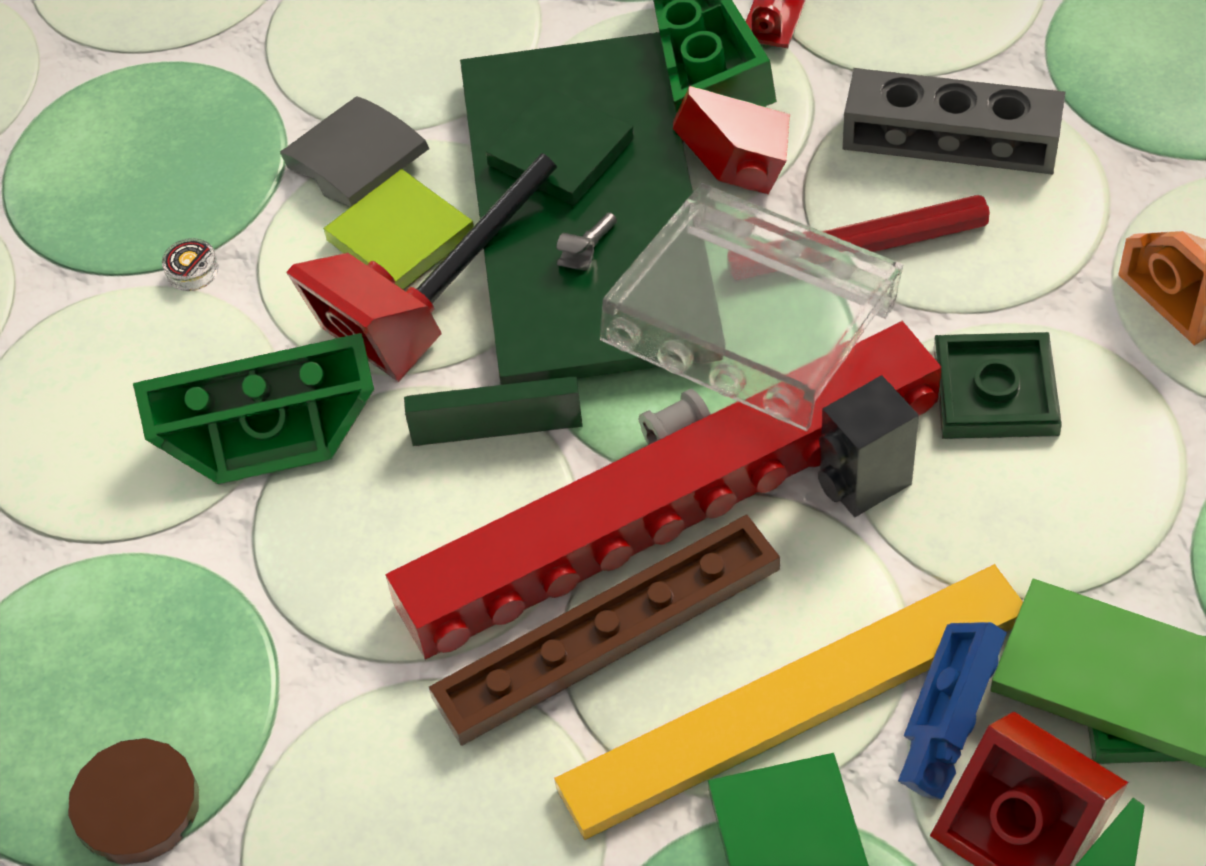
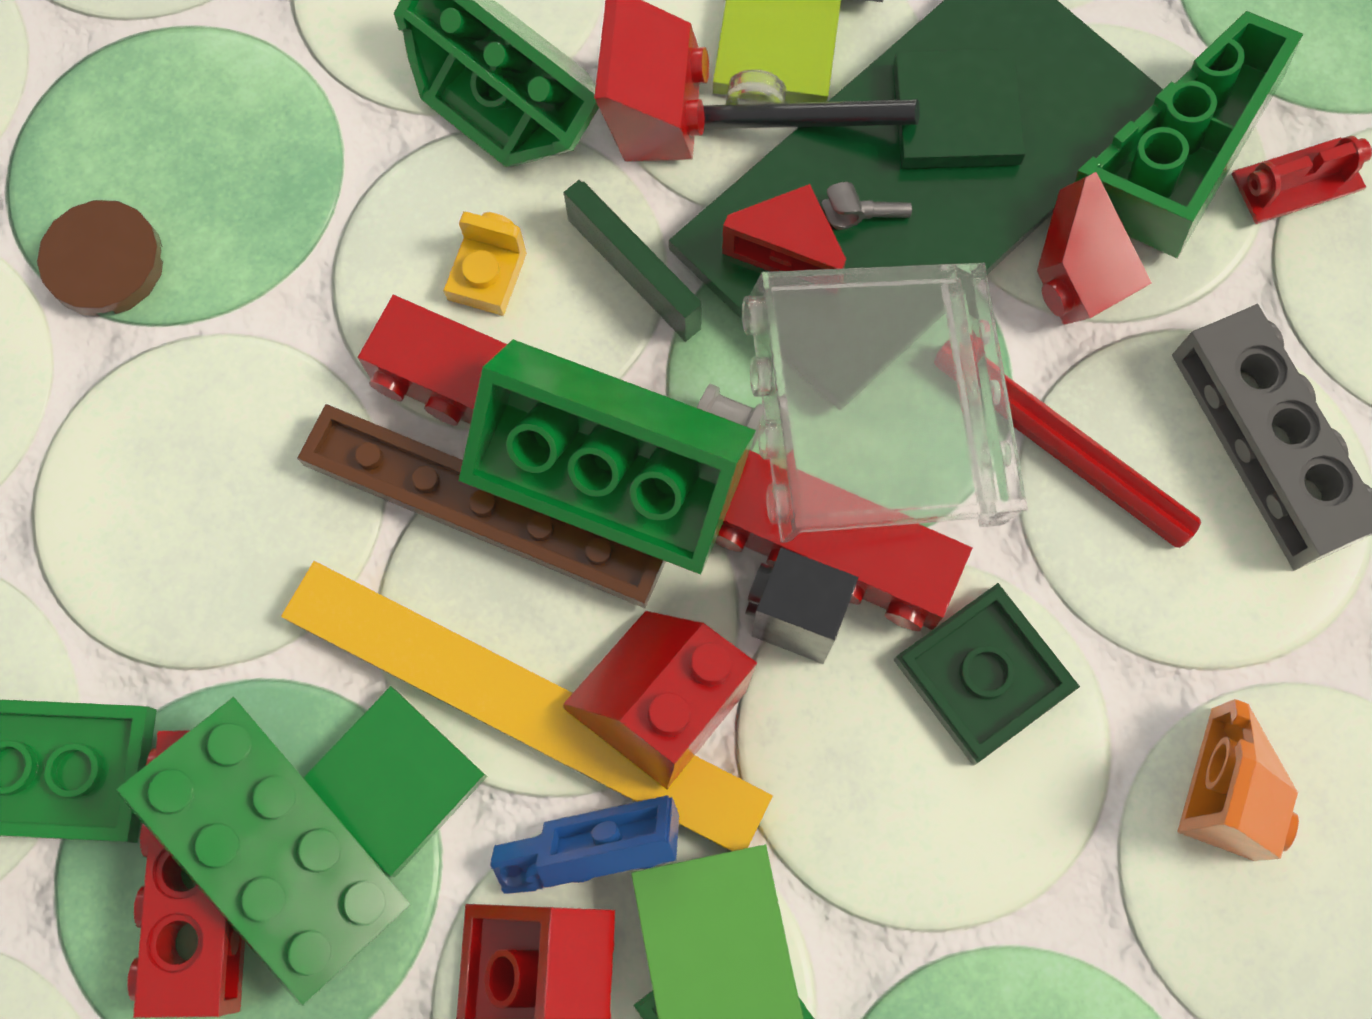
camera: 50 degrees right, 20 degrees up
none -> yellow bracket [443,211,527,316]
none -> green slope [459,339,756,575]
none -> red slope [563,611,757,789]
none -> red slope [722,184,846,296]
none -> clear tile [726,70,786,105]

